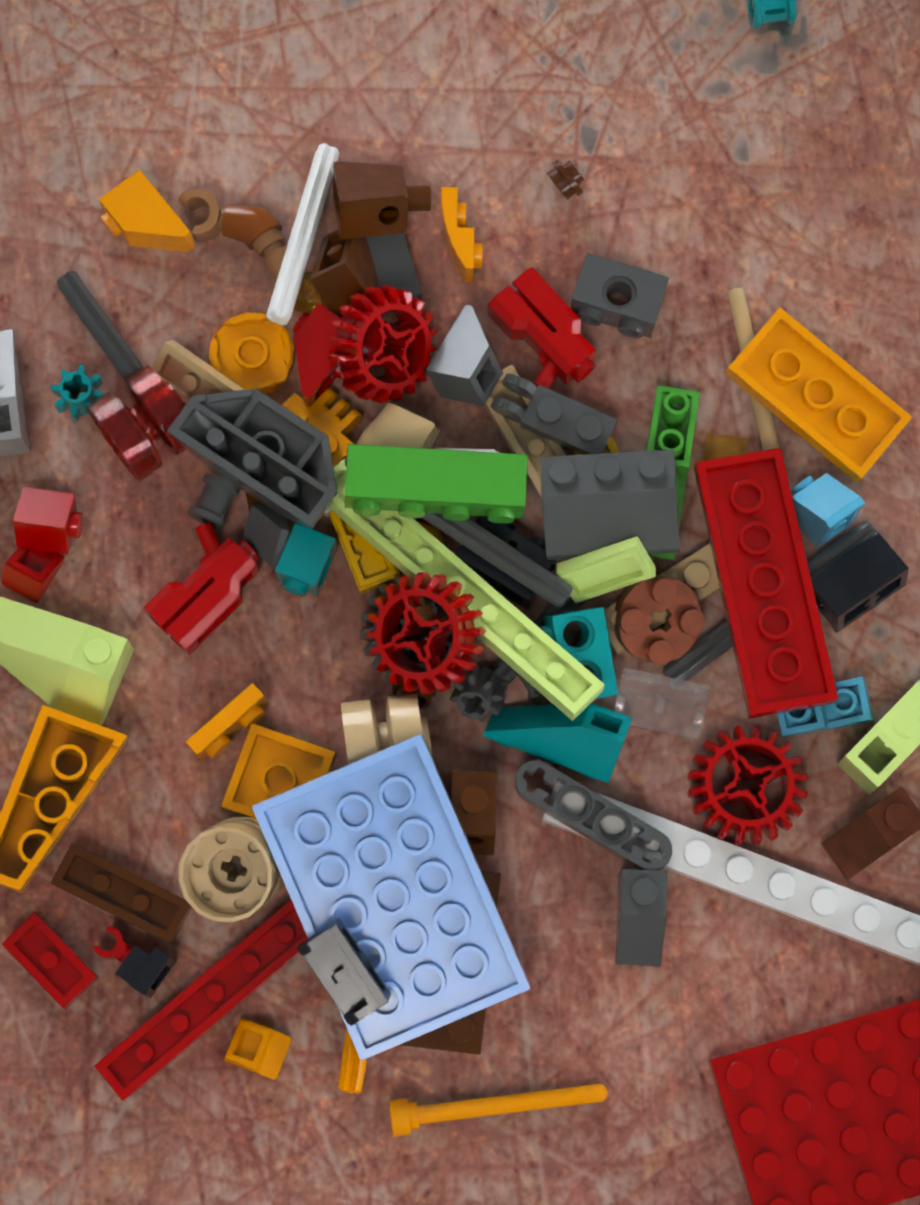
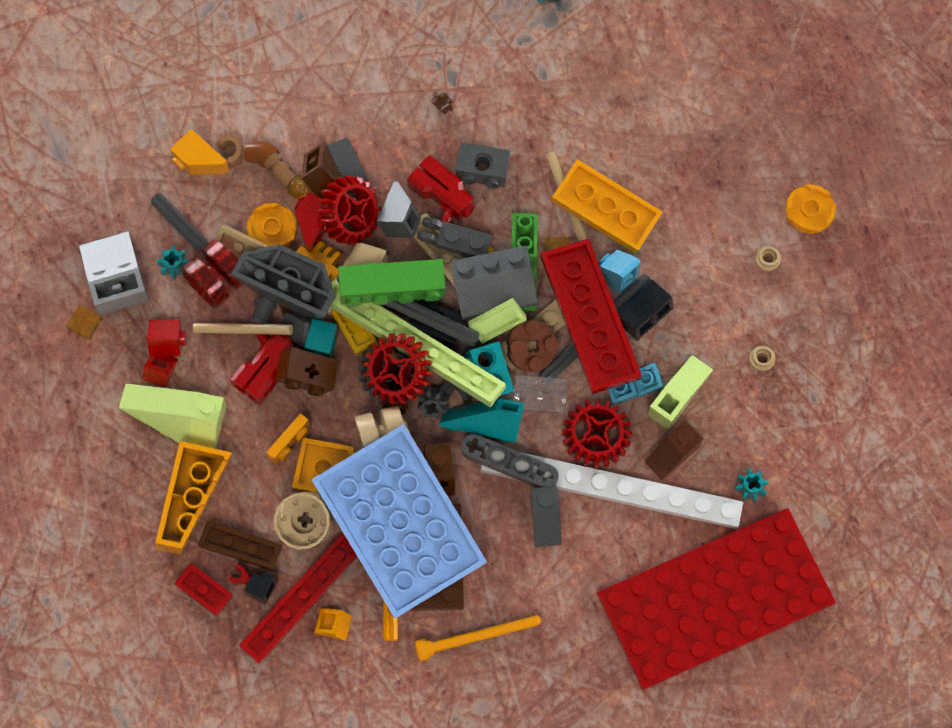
camera: 10 degrees left, 5 degrees down
white axle [266,143,339,326] -> none
hinge [296,917,391,1026] -> none
reddish brown torso [333,162,431,240] -> none
light orange slope [441,187,483,283] -> none
none -> tan bar [193,323,293,335]
none -> reddish brown brick [275,347,338,396]

